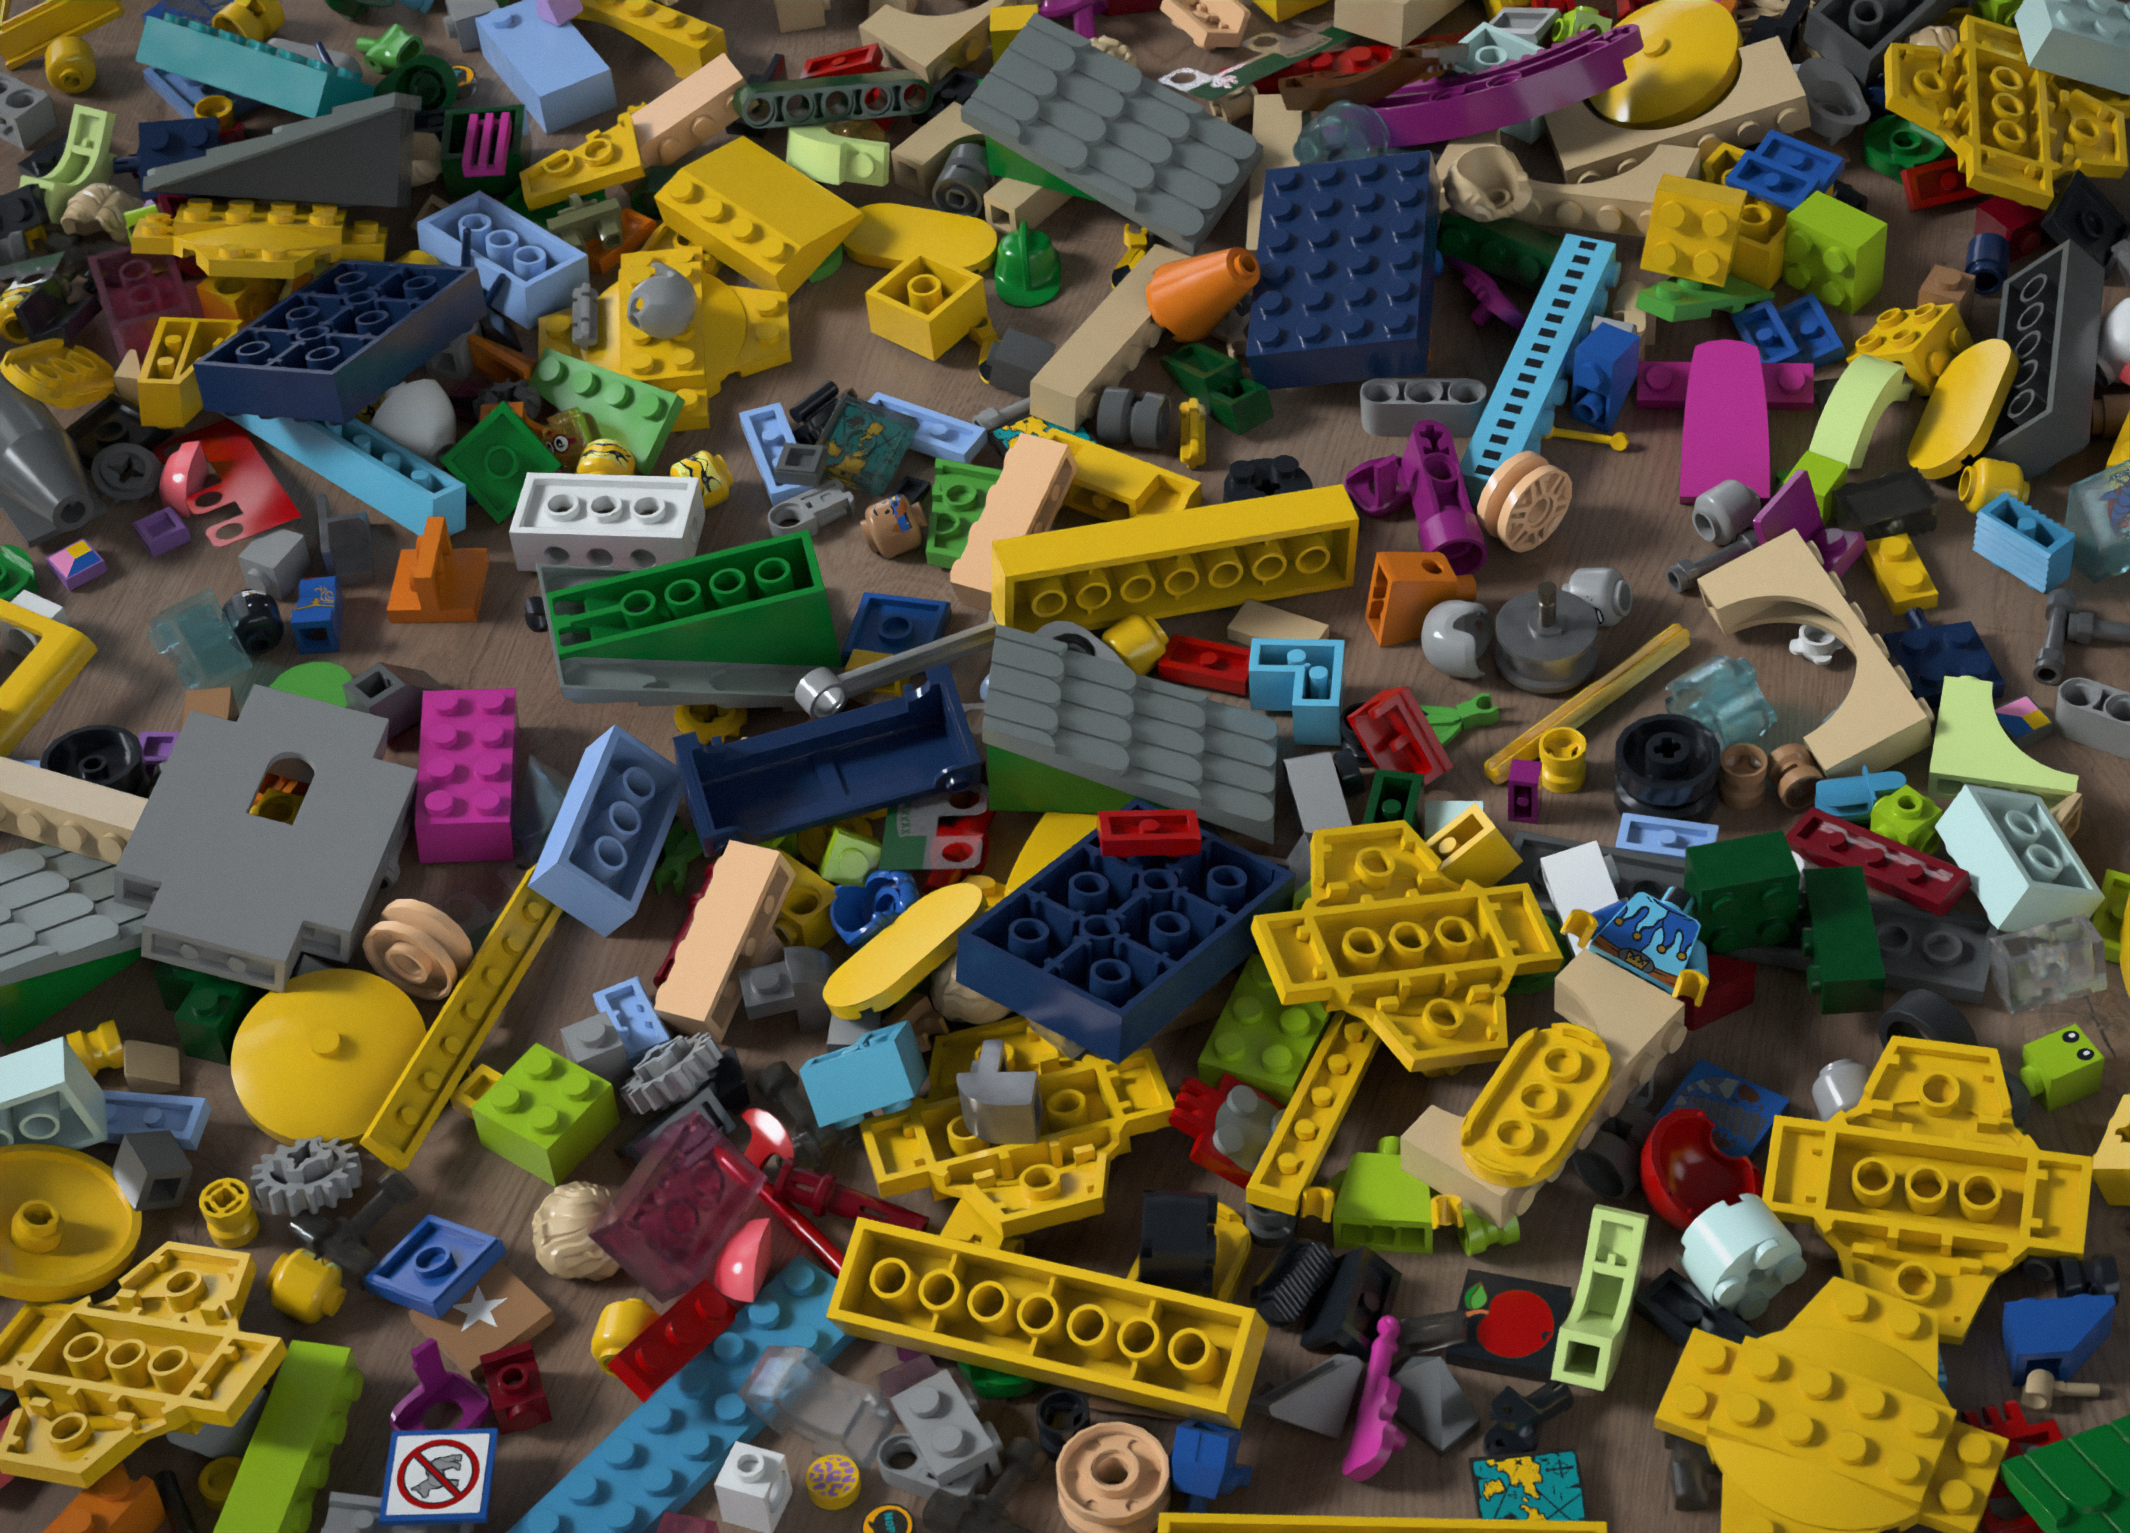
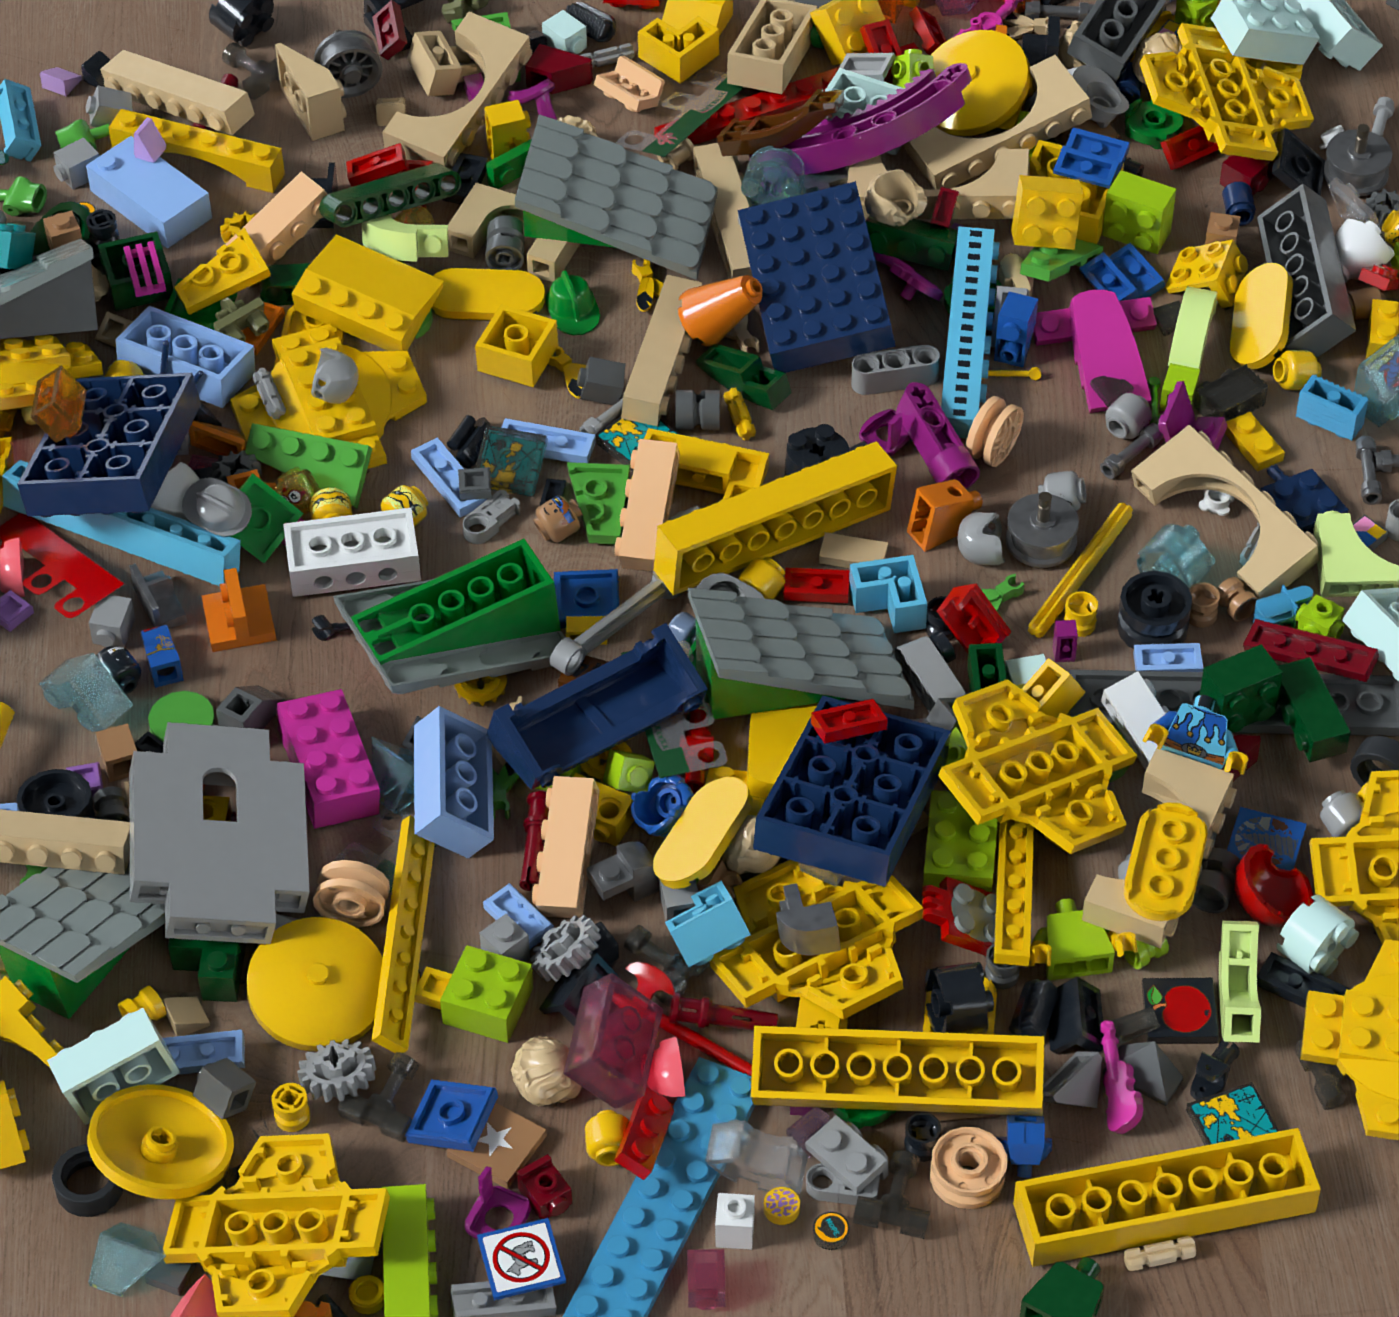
camera: 20 degrees left, 5 degrees up
yellow head [265,1248,347,1325] -> none
none -> clear orange brick [31,365,87,443]
none -> medium nougat brick [43,210,82,250]
none -> black wheel [86,209,120,251]
none -> light grey piece [182,478,252,537]
none -> dark red piece [930,187,959,229]
none -> clear smoke tile [1090,376,1134,407]

